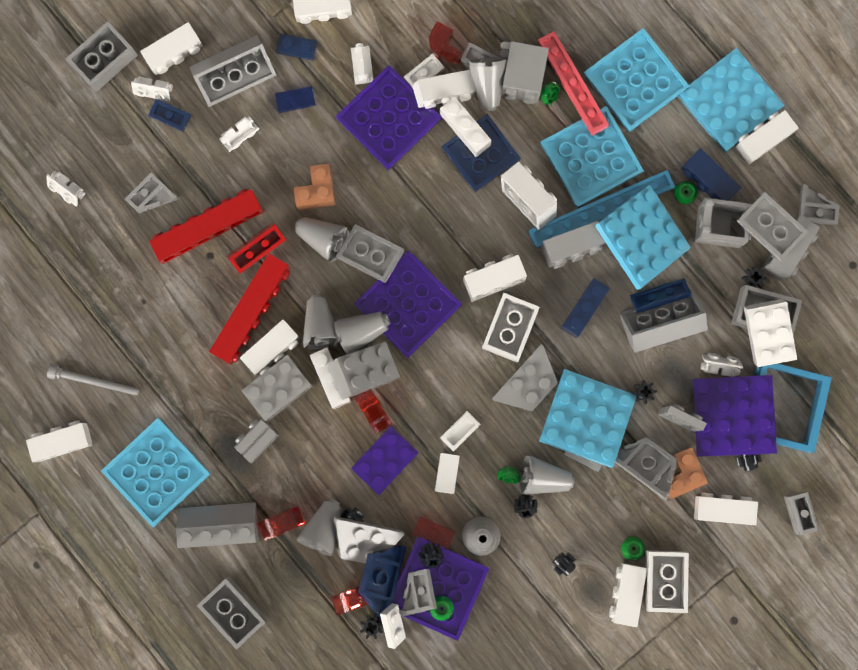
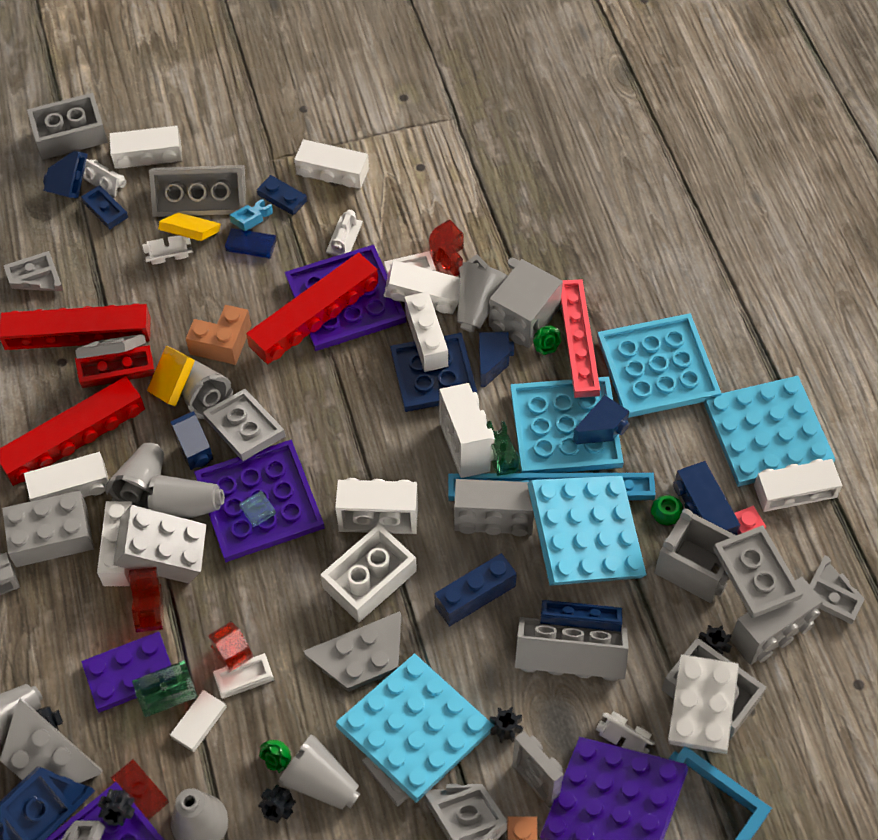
camera: 20 degrees right, 25 degrees down
none -> dark blue slope [43,151,88,198]
none -> light grey tile [75,334,146,359]
none -> clear green hinge [132,660,198,718]
none -> yellow tile [147,346,195,406]
none -> yellow tile [158,212,221,241]
none -> slope [170,411,214,470]
none -> clear red brick [208,621,253,673]
none -> dark azure plate [230,199,273,231]
none -> clear light blue tile [239,491,276,527]
none -> red brick [246,252,379,365]
none -> dark blue slope [479,332,514,387]
none -> clear green hinge [486,421,522,476]
none -> dark blue slope [573,395,630,444]
none -> coral plate [734,505,766,535]

